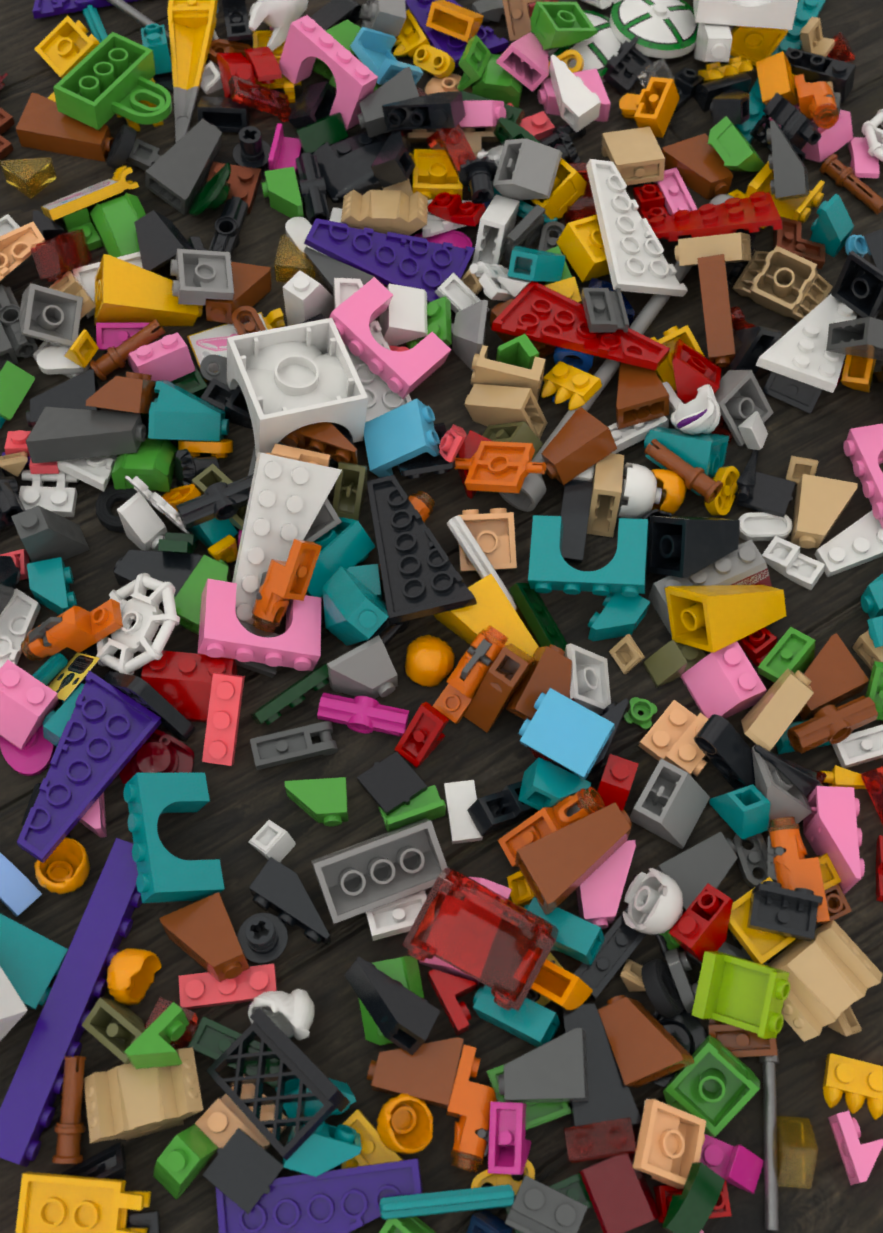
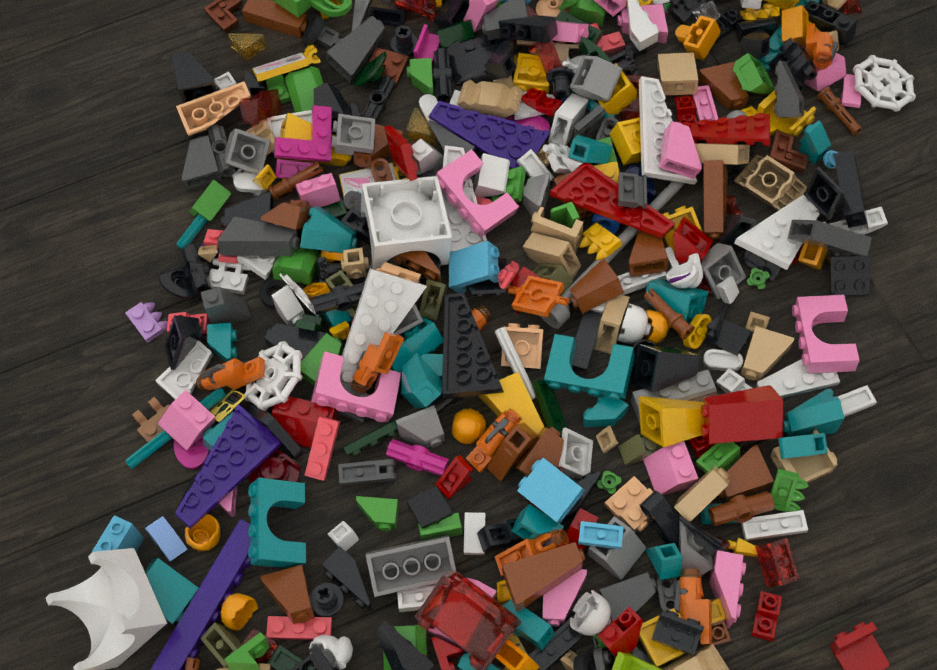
camera: 15 degrees right, 0 degrees up
none -> dark pink plate [274,105,331,162]
none -> tan brick [341,248,369,279]
none -> red plate [384,125,418,181]
none -> medium azure plate [578,521,623,550]
none -> bright pink slope [659,121,702,179]
none -> red slope [701,385,783,444]
none -> bright green plate [747,268,770,289]

